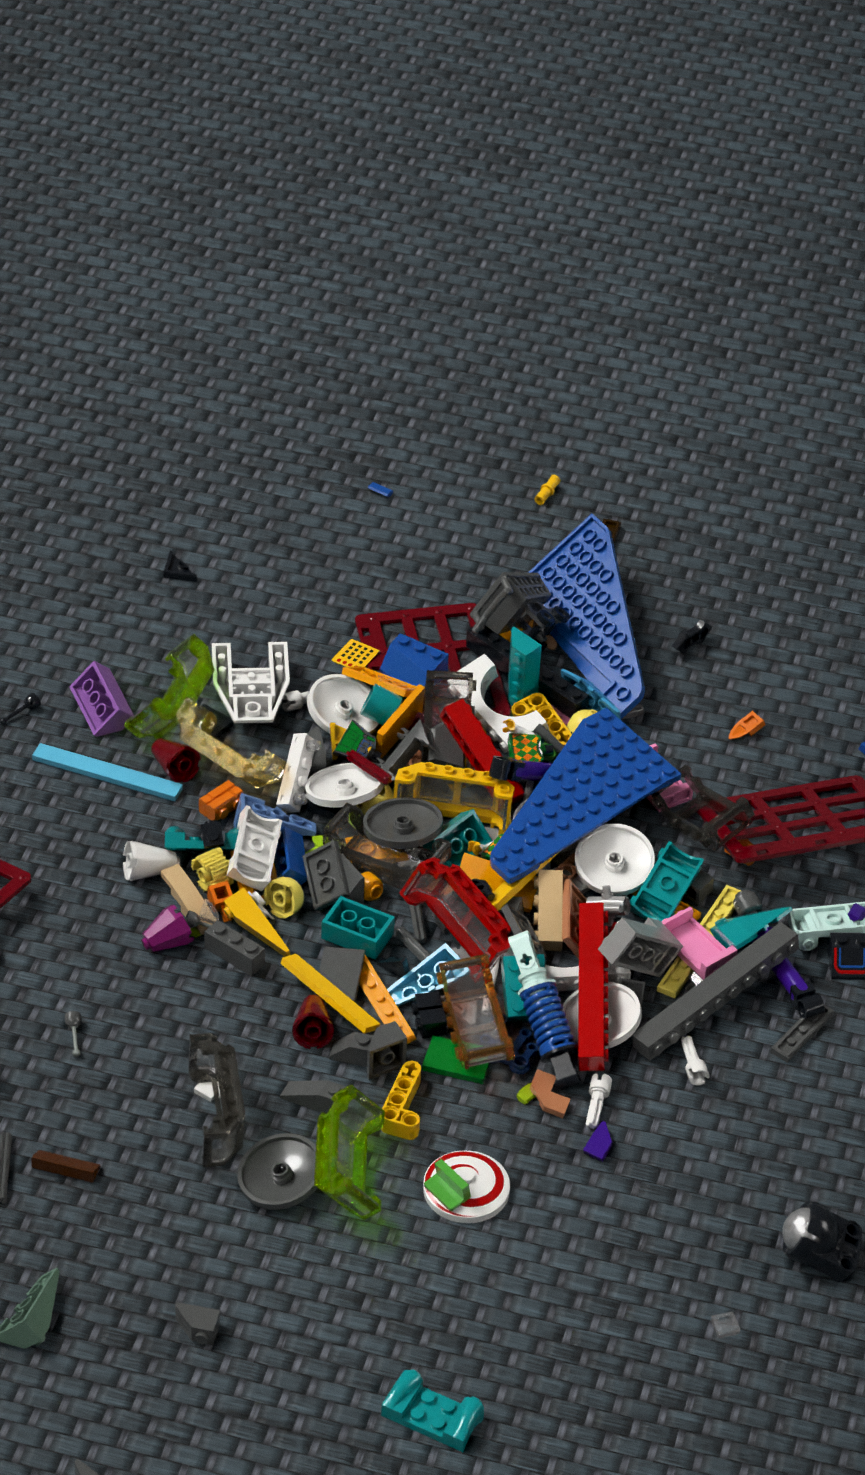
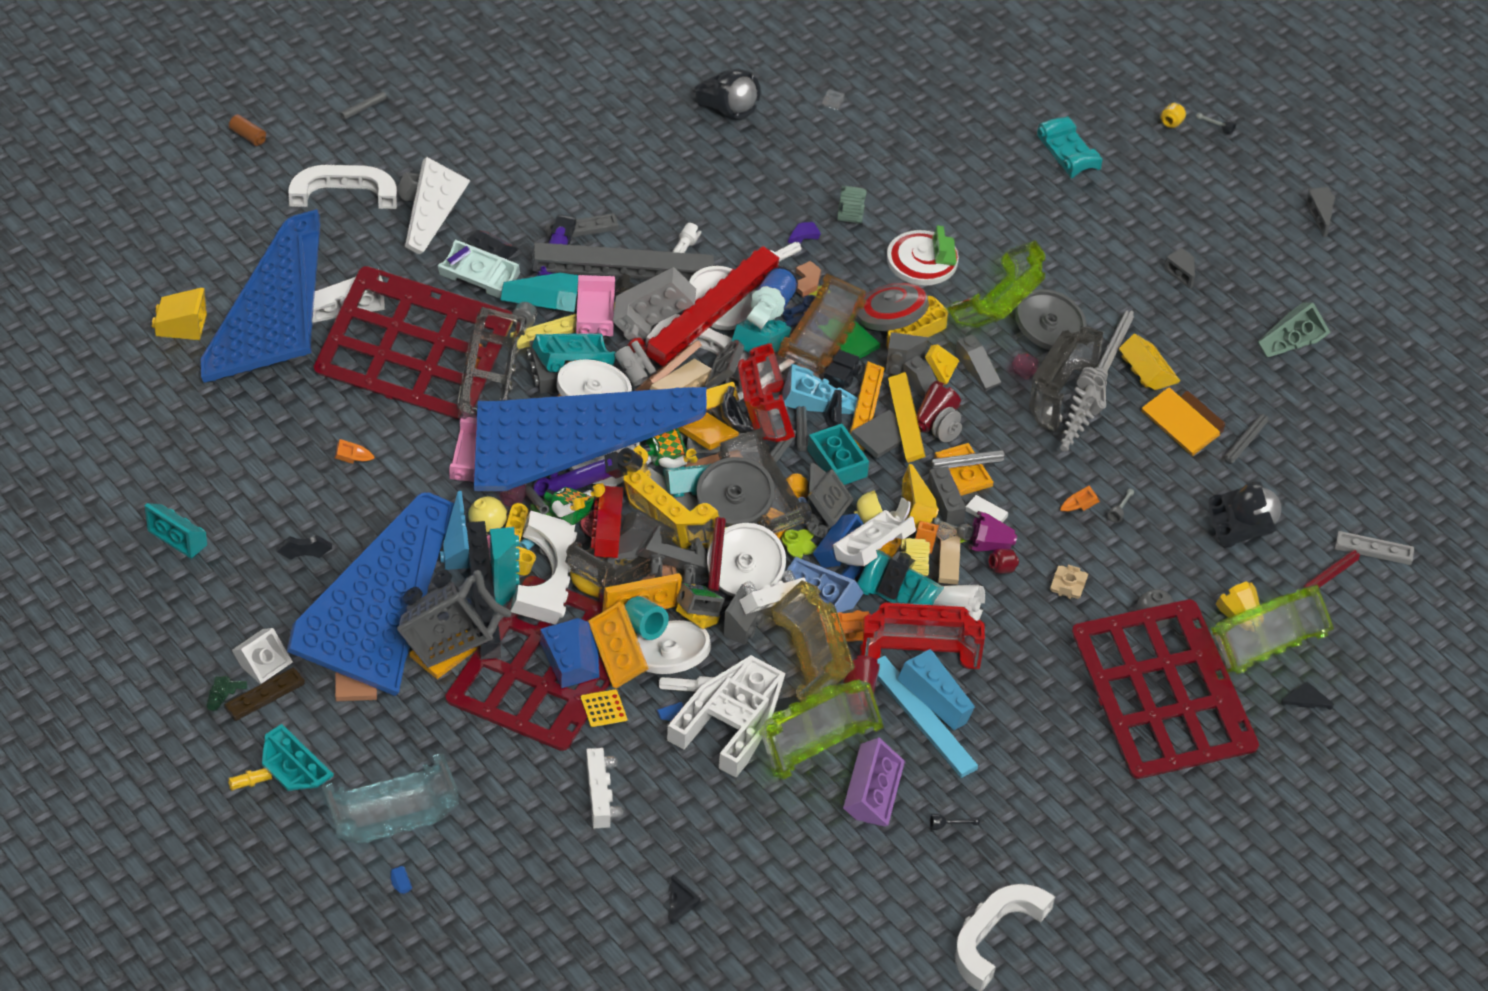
camera: 145 degrees left, 5 degrees up
none -> teal slope [144,503,207,559]
none -> clear green piece [206,675,247,711]
none -> white slope [232,628,293,684]
none -> teal wedge [262,724,334,791]
none -> clear light blue windscreen [322,753,459,844]
none -> white piece [586,748,624,828]
none -> blue piece [657,702,684,721]
none -> sand green brick [837,186,867,223]
none -> dark grey dish [856,283,929,331]
none -> red windscreen [861,603,985,669]
none -> dark azure wedge [897,649,975,730]
none -> yellow wing [925,344,959,385]
none -> axle [931,450,1005,469]
none -> light grey piece [932,407,962,442]
none -> light orange tile [934,443,993,496]
none -> white tile [966,495,1008,523]
none -> dark red head [988,548,1019,574]
none -> clear pink head [1012,352,1040,380]
none -> tan piece [1050,565,1088,599]
none -> light grey piece [1060,310,1134,451]
none -> orange plate [1060,485,1100,511]
none -> yellow slope [1119,333,1181,390]
none -> light orange tile [1142,387,1220,456]

